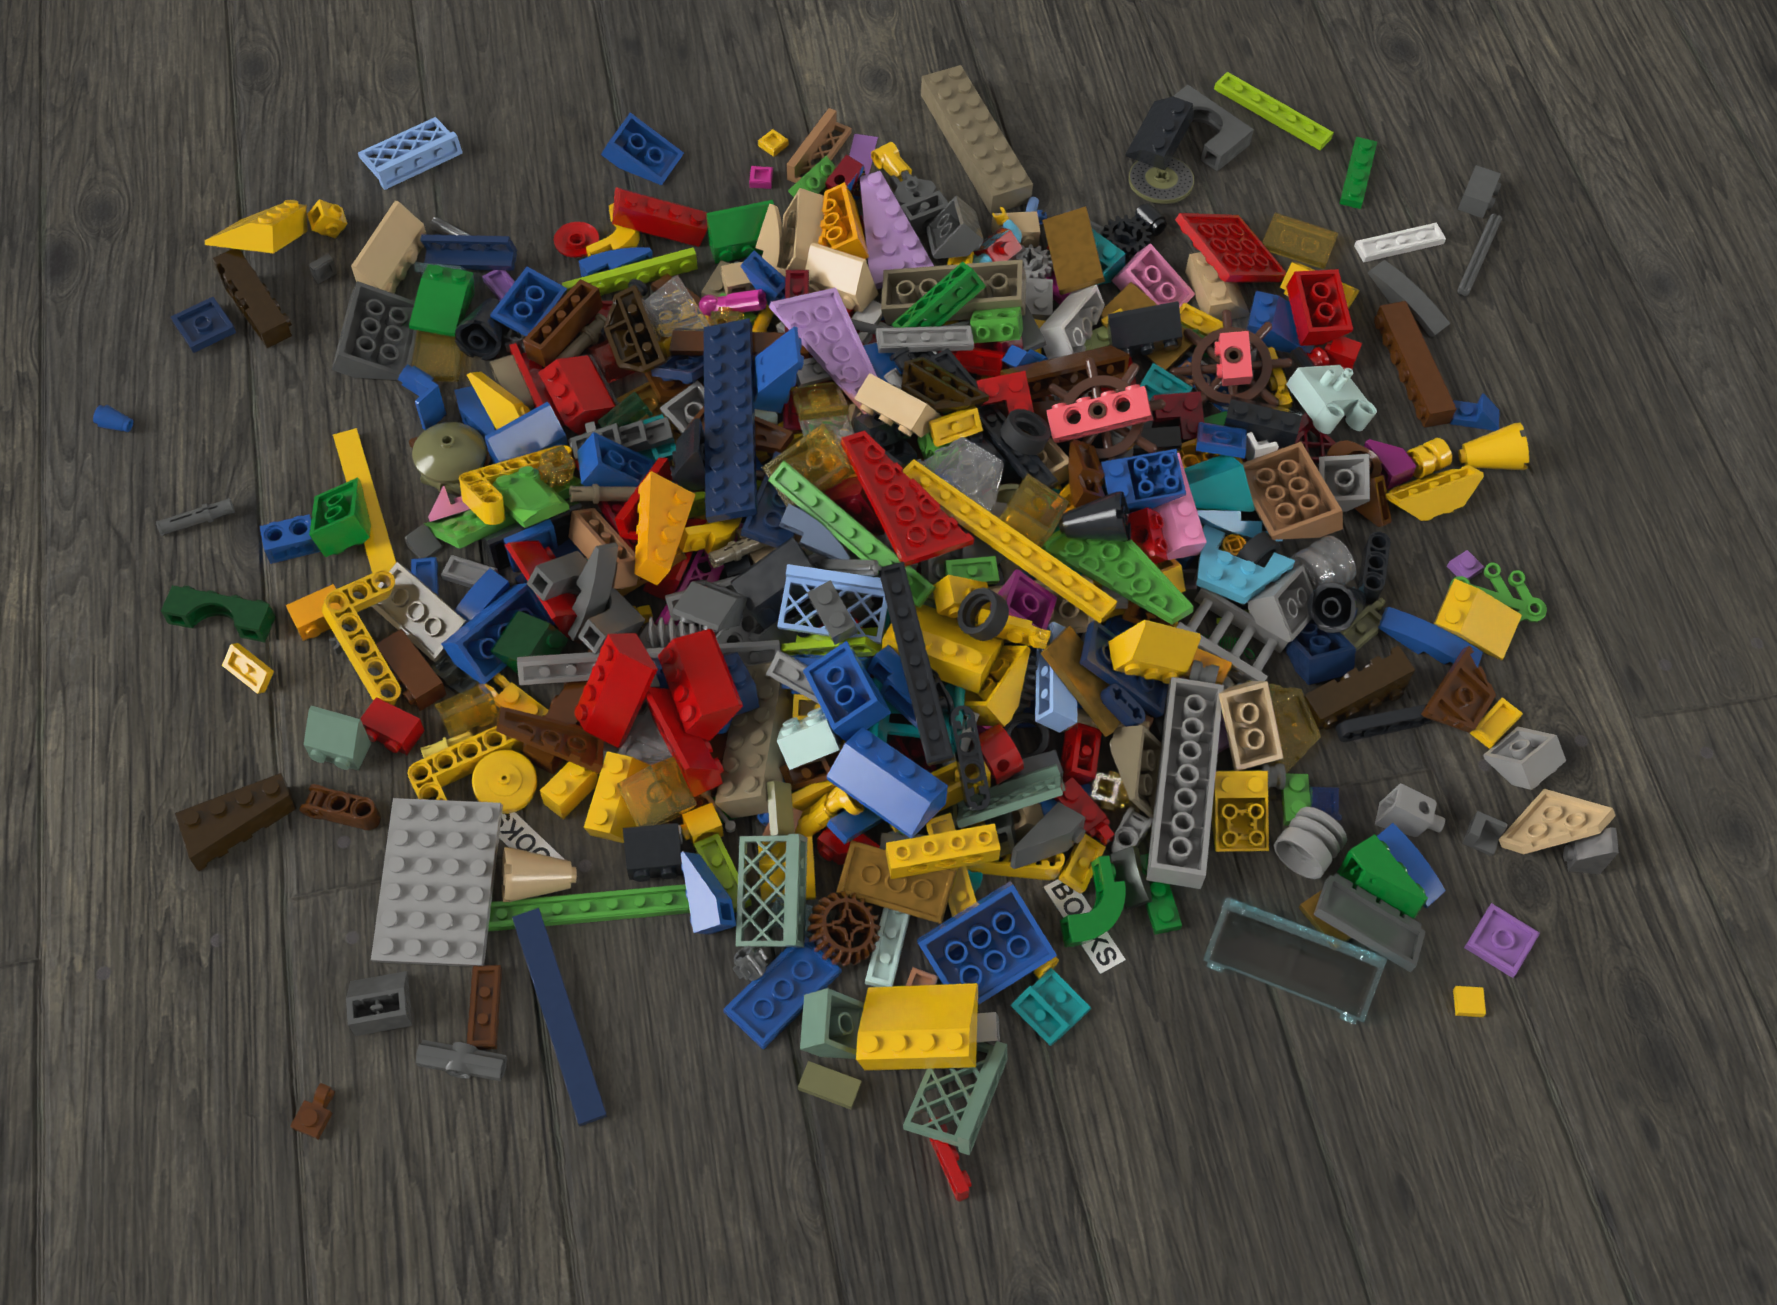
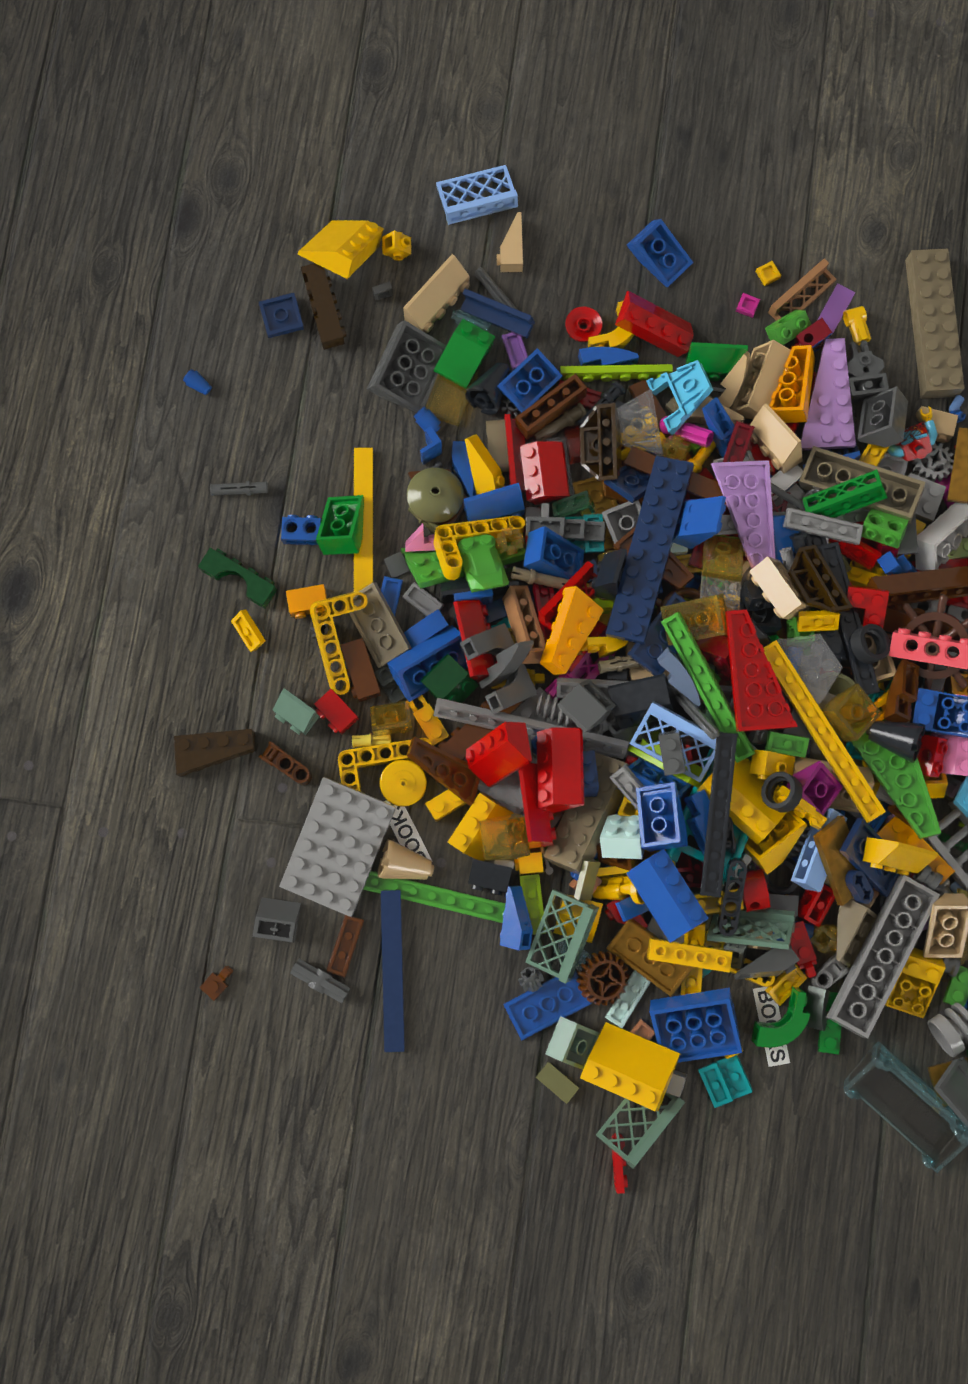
camera: 20 degrees right, 20 degrees up
none -> tan slope [497,212,523,272]
none -> medium azure wing [647,360,713,435]

